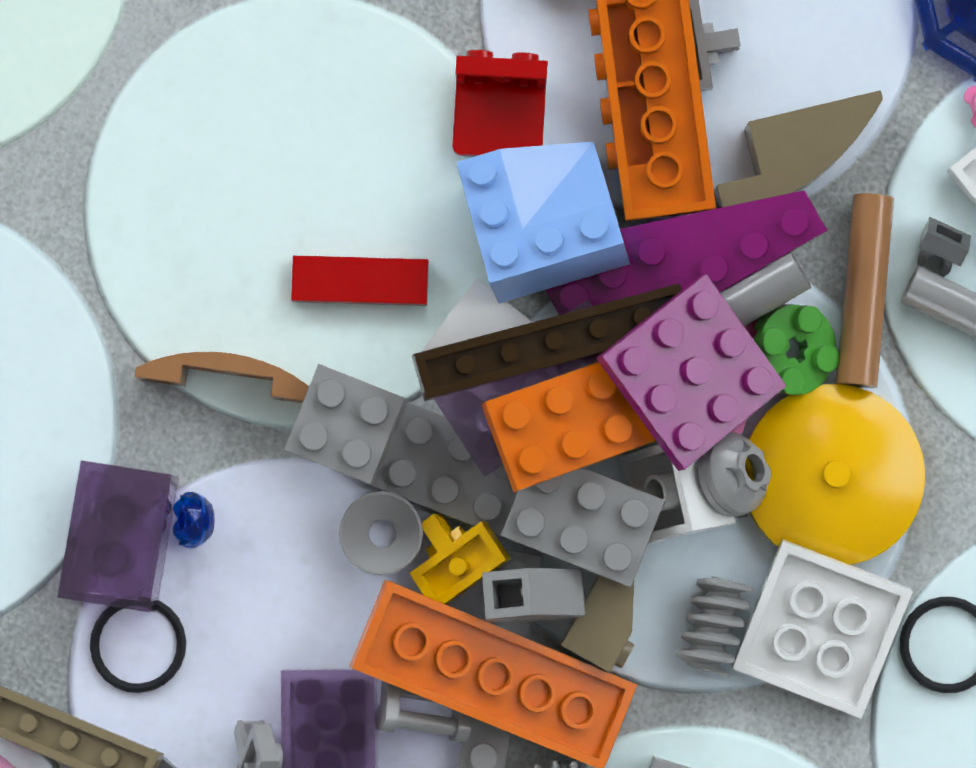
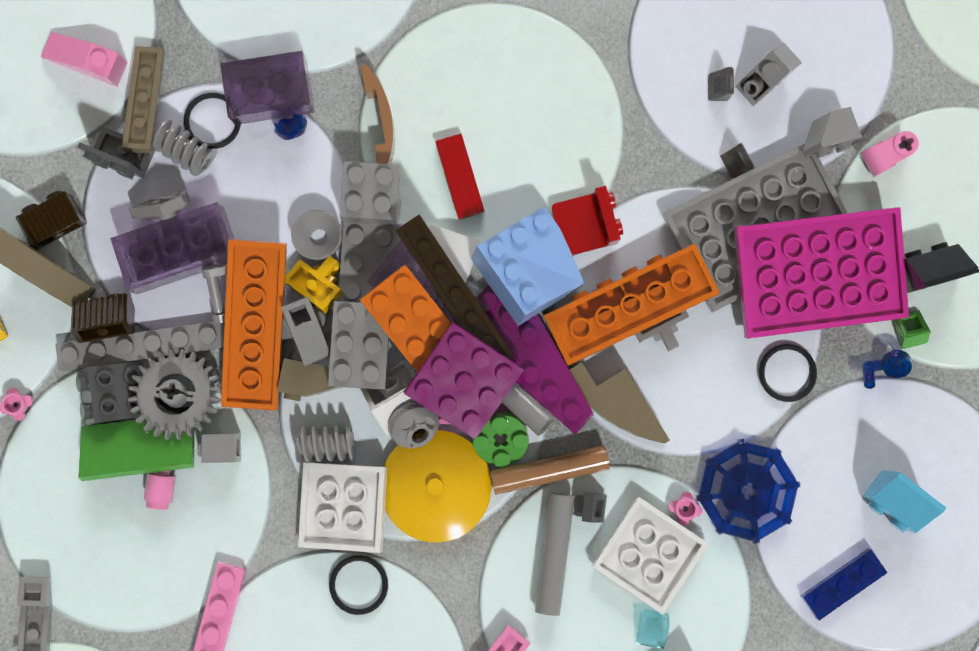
camera: 65 degrees right, 0 degrees up
none -> light grey piece [153,119,217,176]

